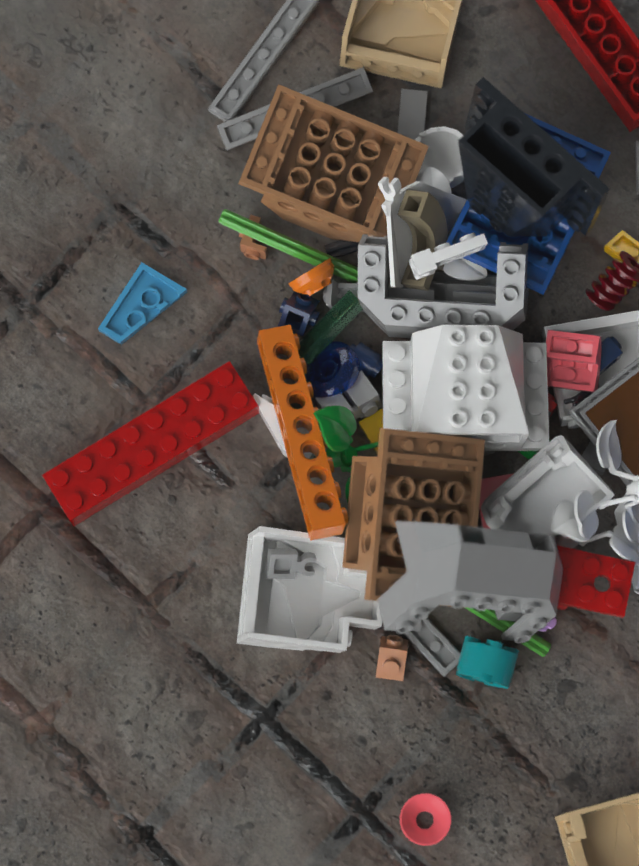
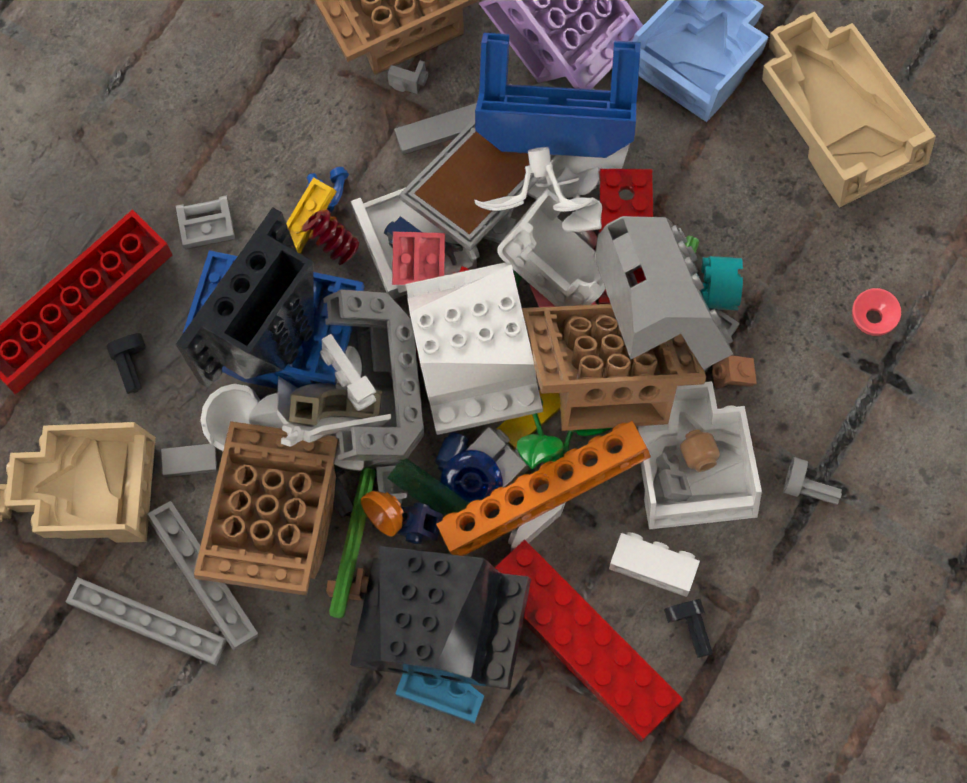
camera: 100 degrees left, 5 degrees down
none -> black piece [106,333,146,394]
none -> black wedge [350,546,531,690]
none -> white brick [609,532,700,597]
none -> black piece [664,599,713,658]
none -> medium nougat head [680,429,720,472]
none -> light grey piece [783,457,842,505]

